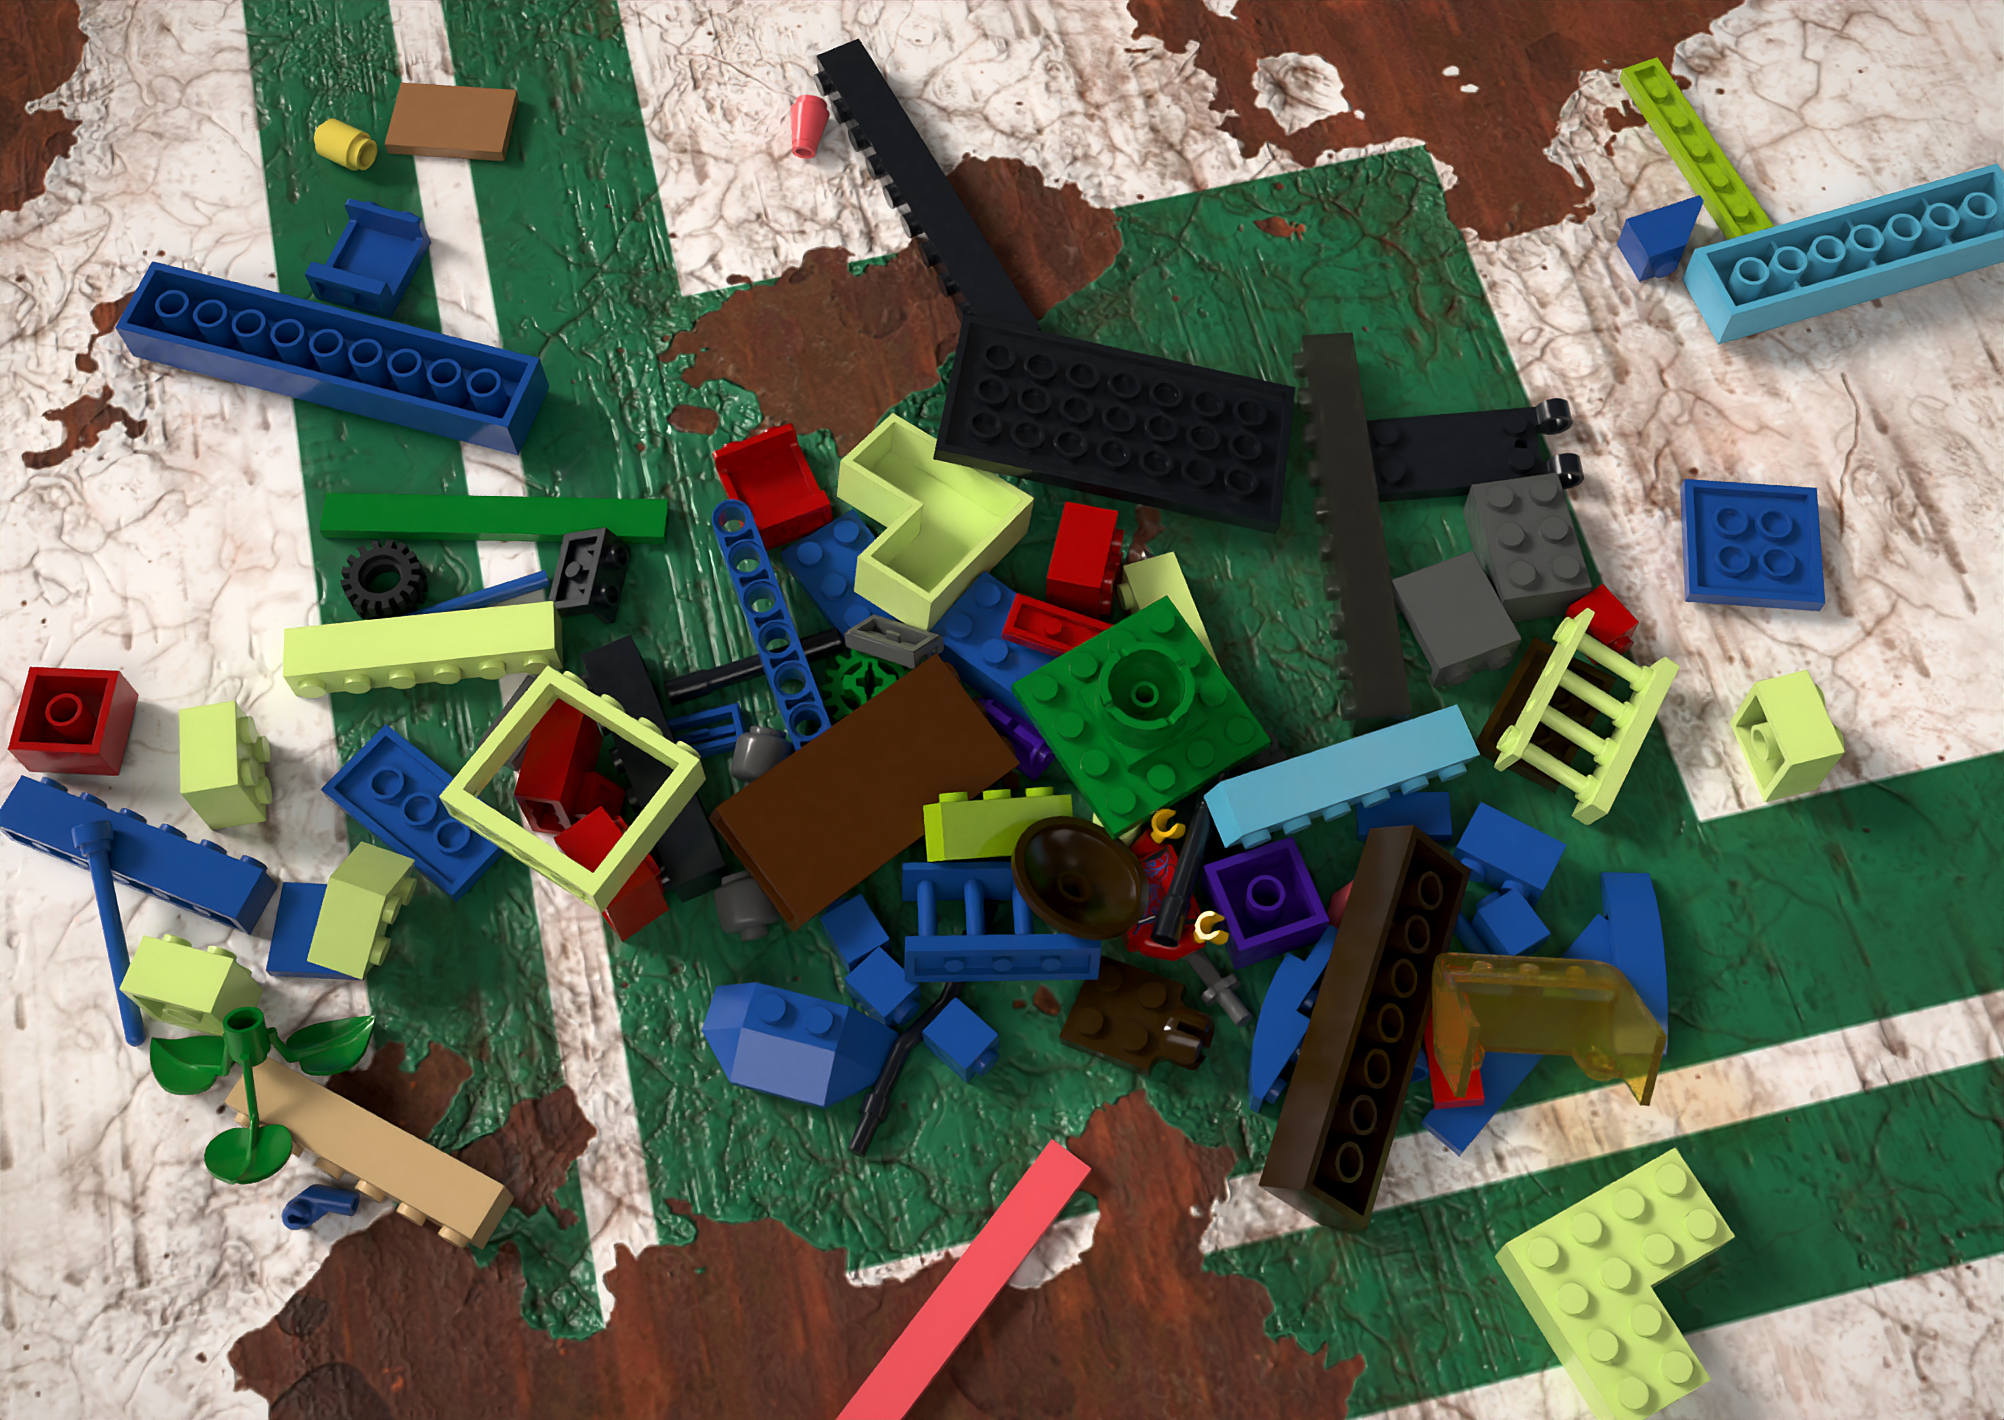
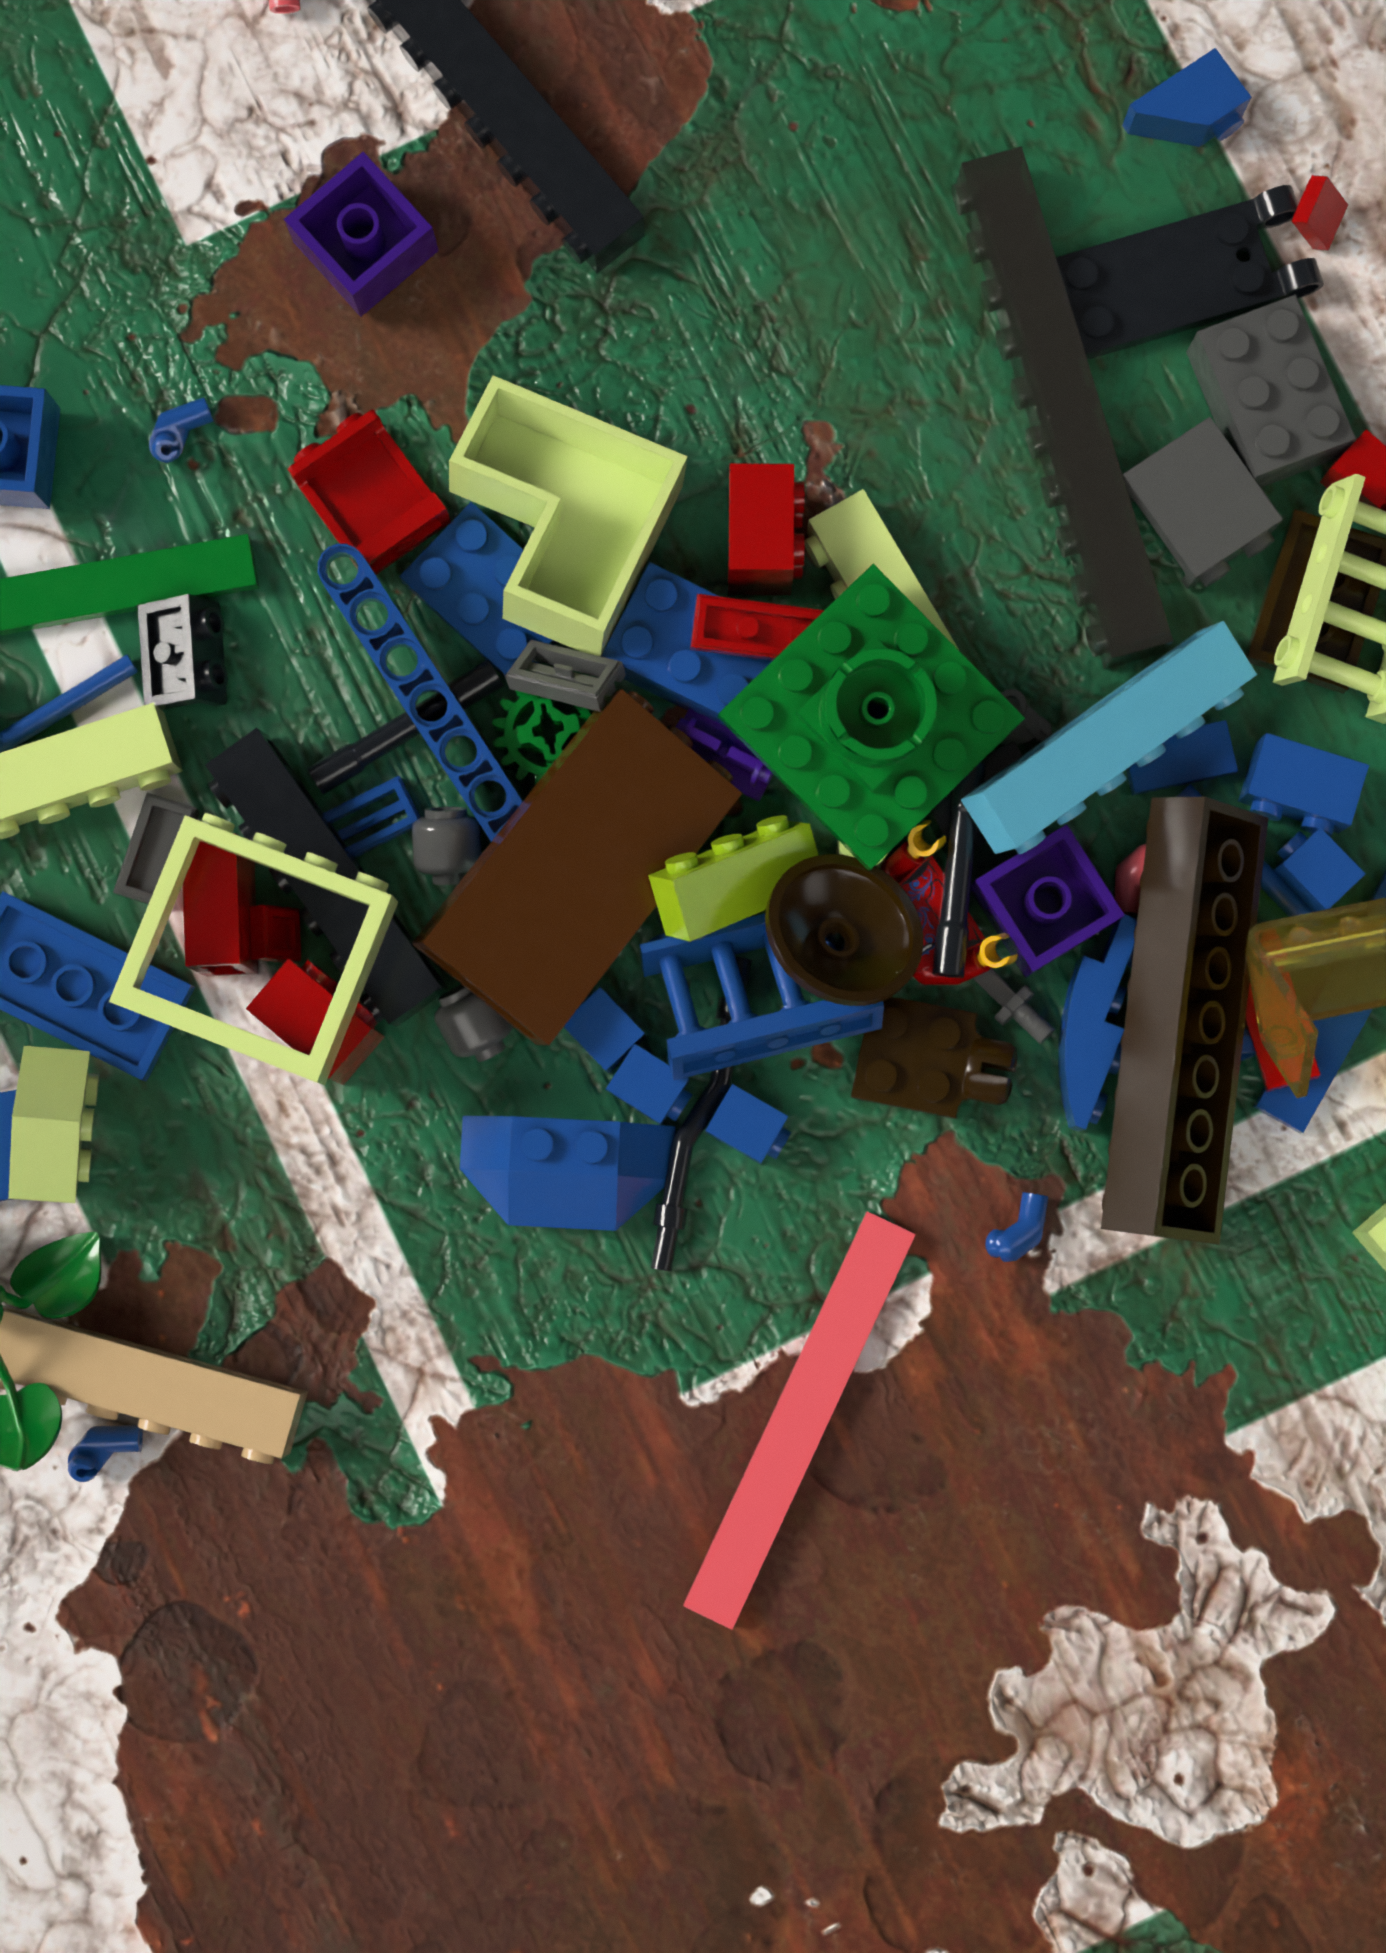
camera: 10 degrees left, 20 degrees up
black plate [933,314,1296,534] -> none
none -> blue arm [149,397,214,463]
none -> dark purple brick [284,151,439,317]
none -> blue arm [985,1192,1049,1262]
none -> blue slope [1122,48,1252,147]
none -> red tile [1291,175,1348,251]

